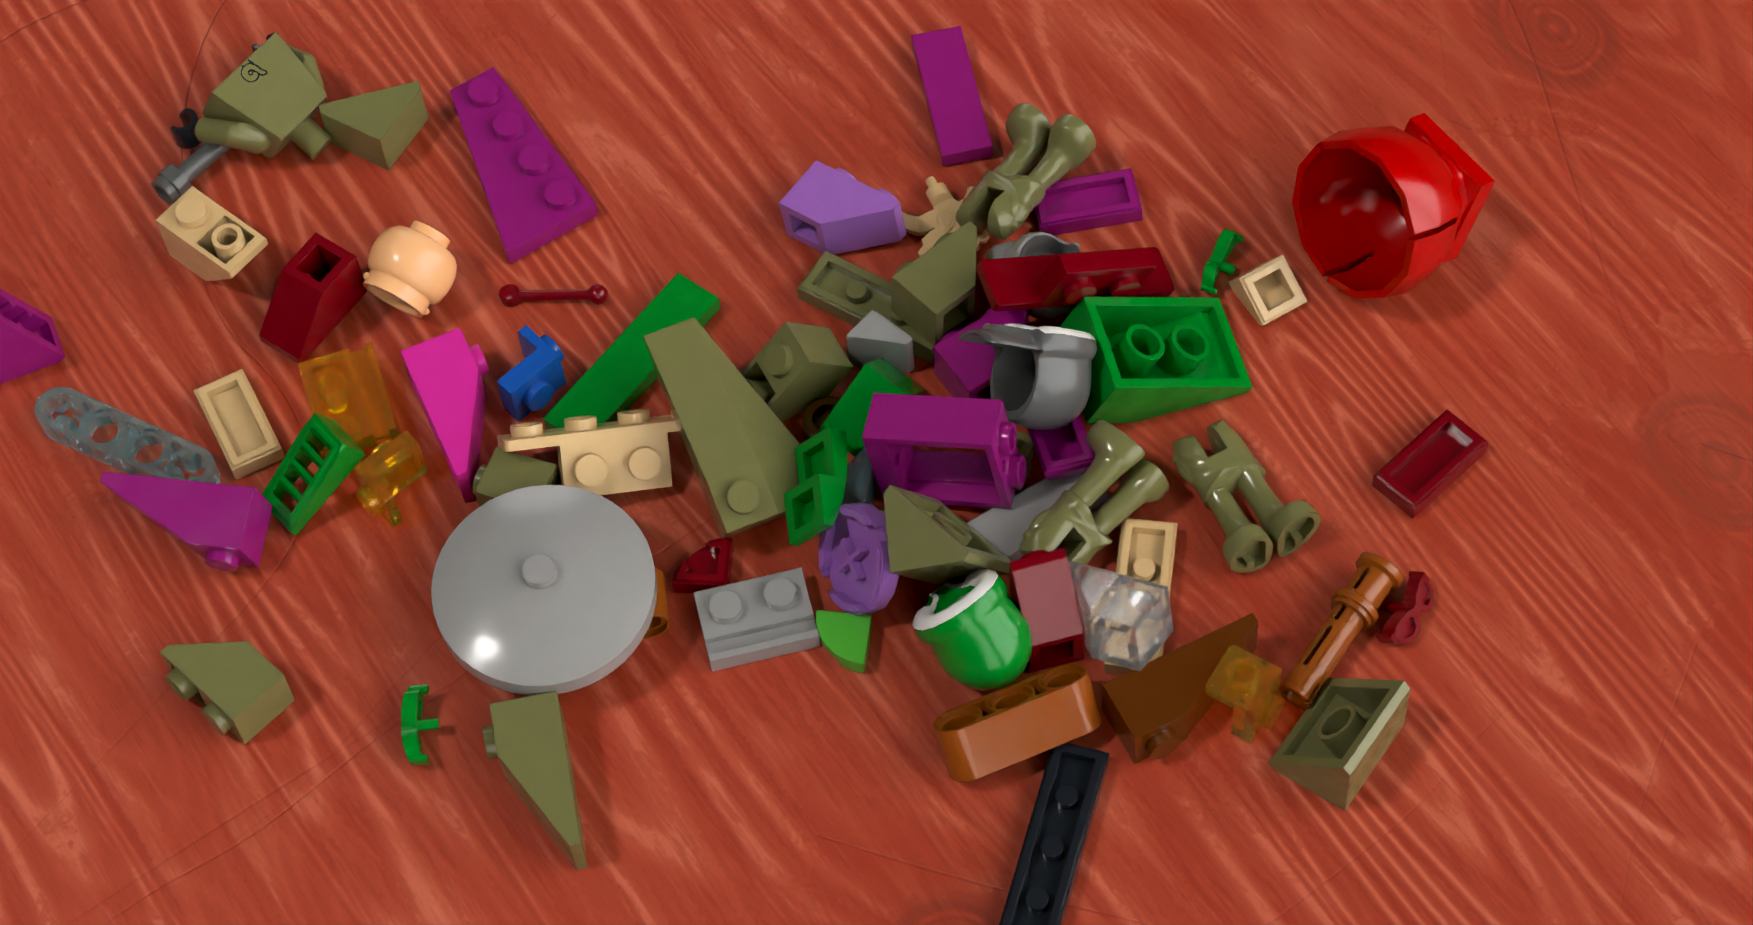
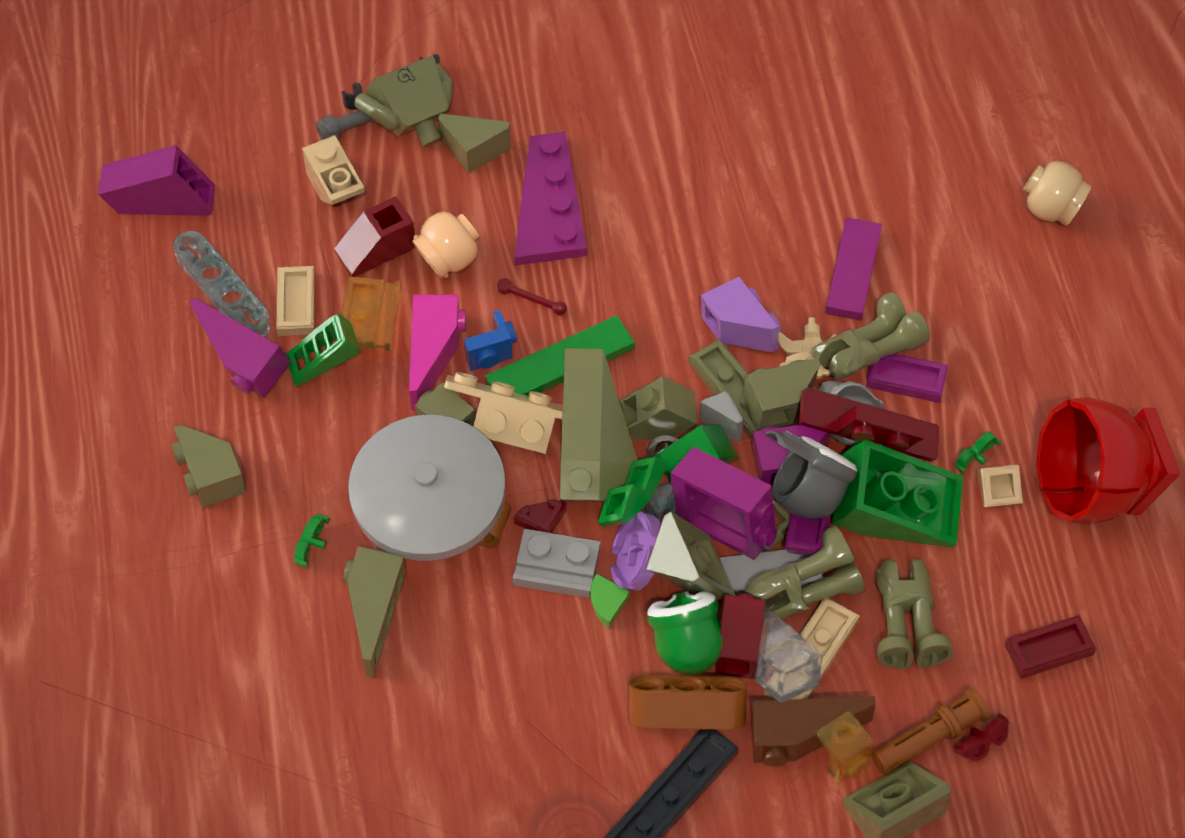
camera: 20 degrees right, 0 degrees up
clear yellow bracket [354,430,428,528] -> none

